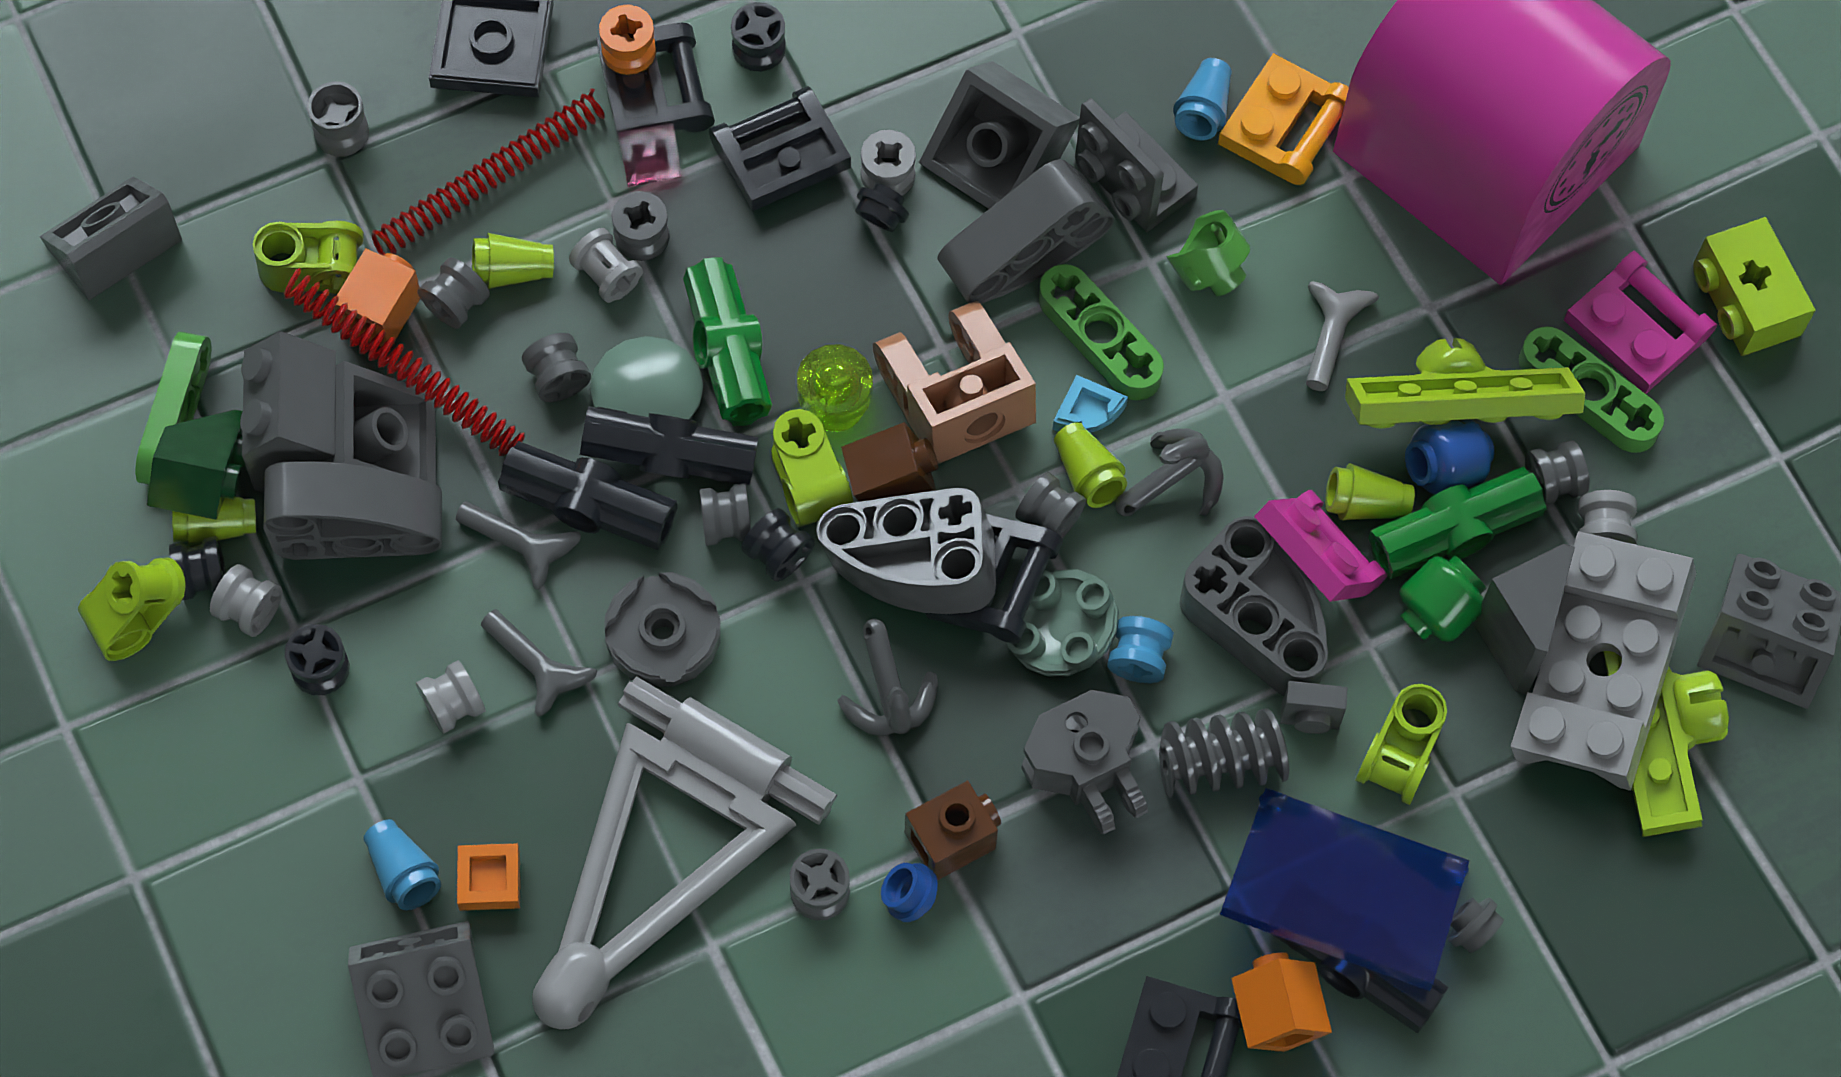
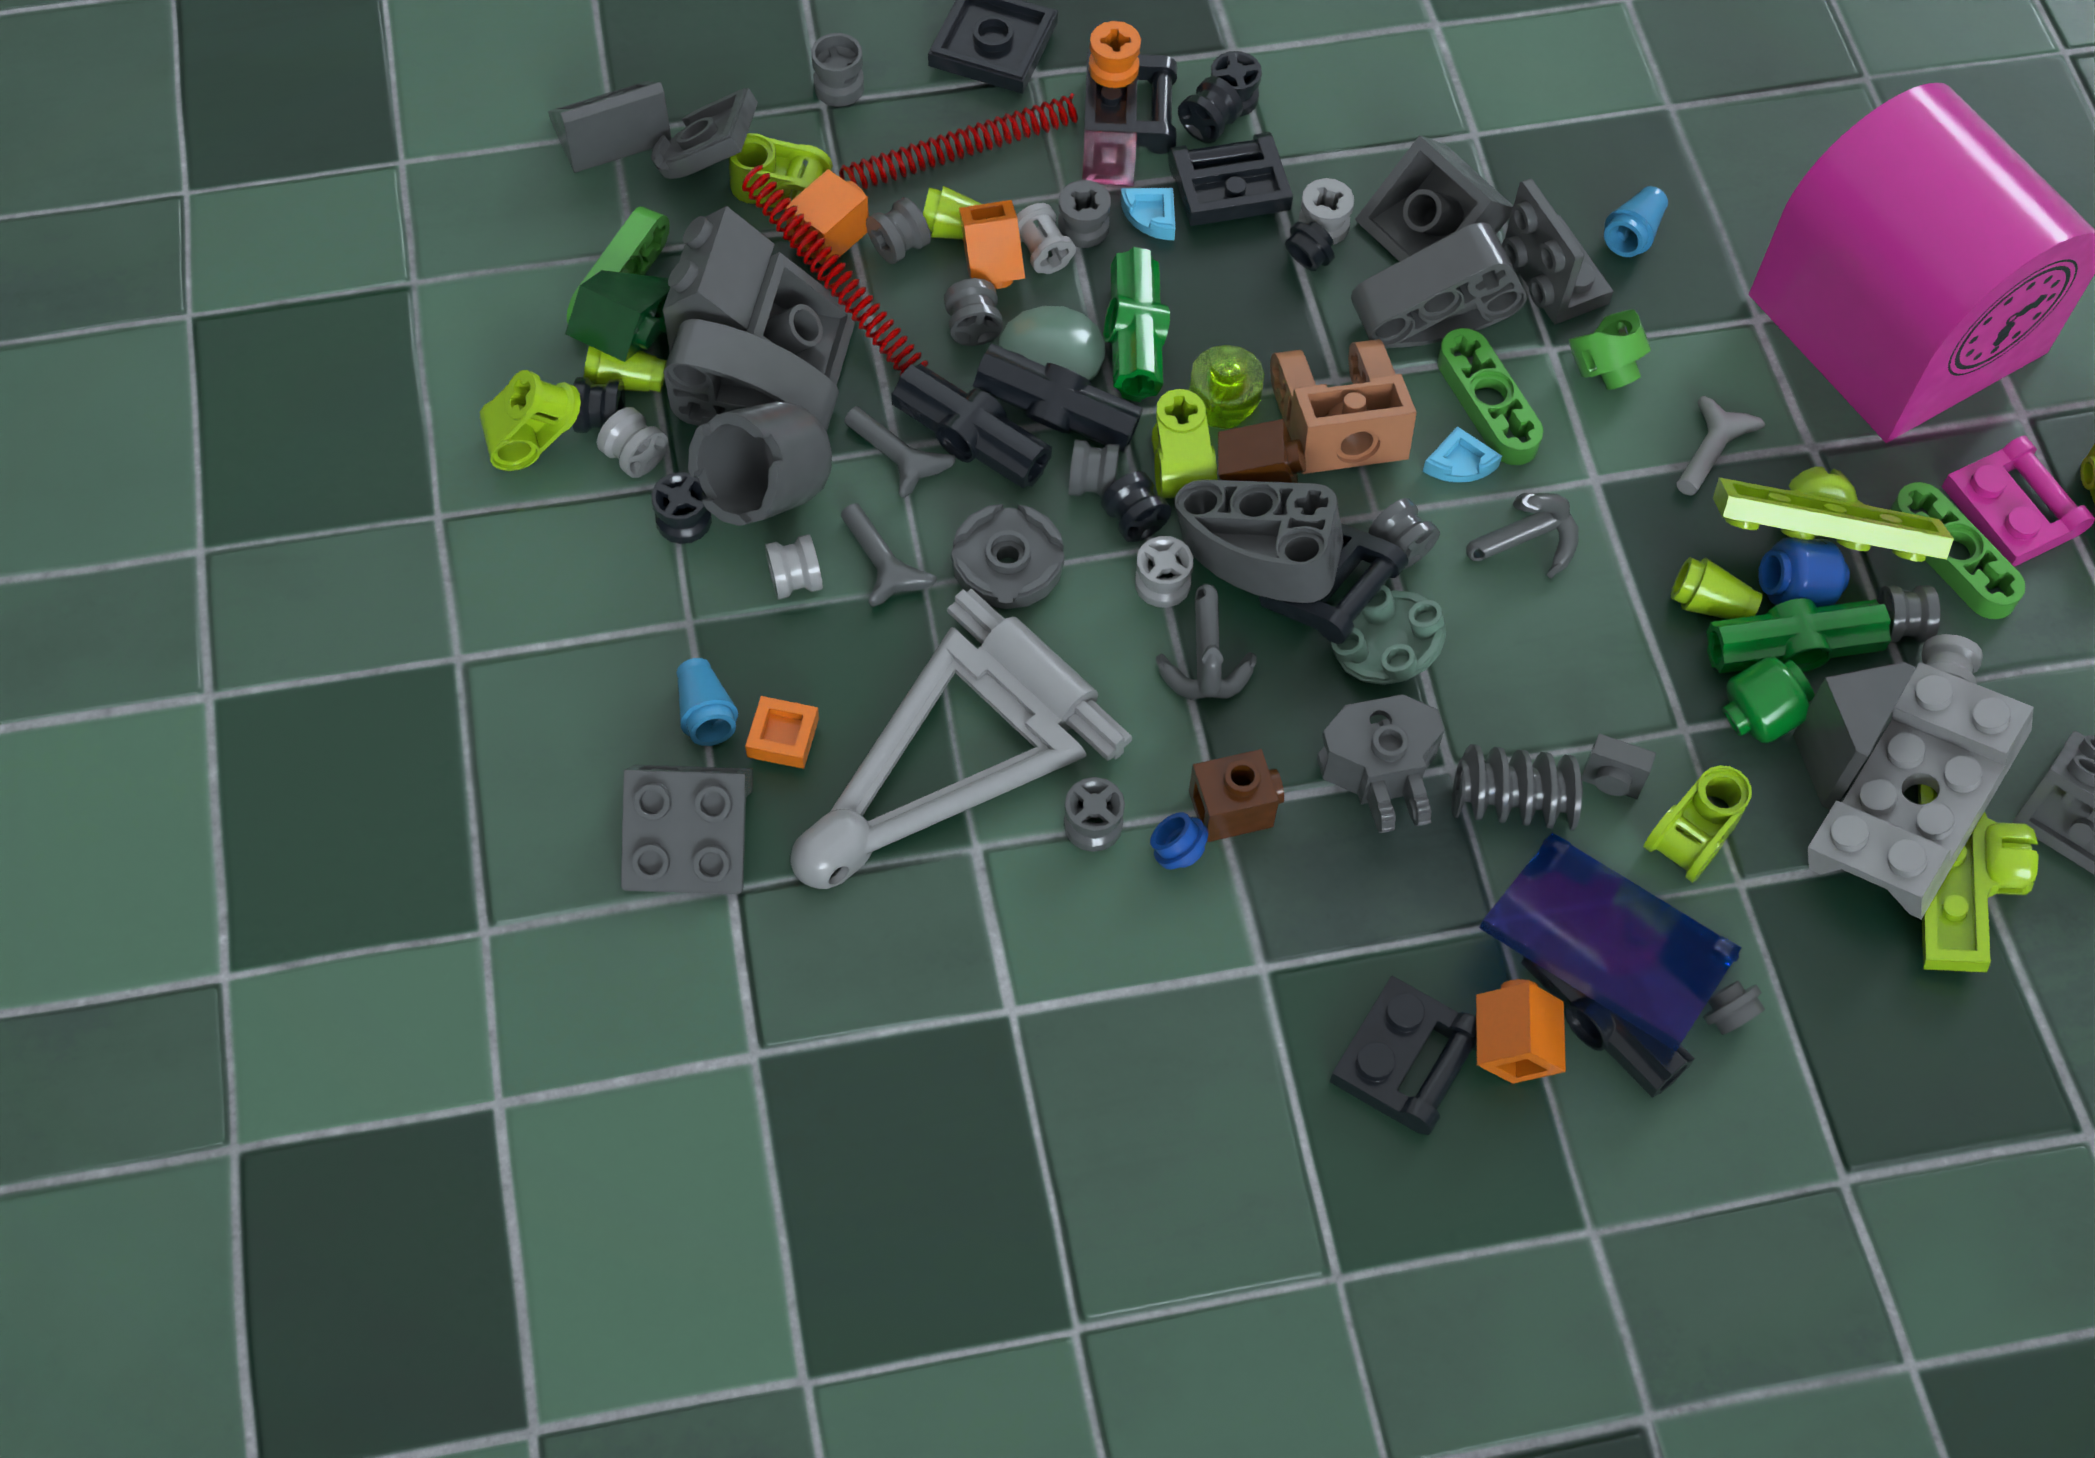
camera: 15 degrees right, 5 degrees down
lime cone [1054,422,1127,508] -> none
dark azure wheel [1107,616,1174,683] -> none
dark grey beam [1179,516,1328,696] -> none
light orange plate [1218,53,1349,185] -> none
dark pink plate [1254,490,1388,602] -> none
none -> dark grey tile [651,88,758,179]
none -> dark grey cylinder [688,401,832,526]
none -> orange brick [959,200,1025,289]
none -> medium azure tile [1120,188,1176,241]
none -> light grey wheel [1135,536,1193,608]
none -> black wheel [1178,76,1243,143]

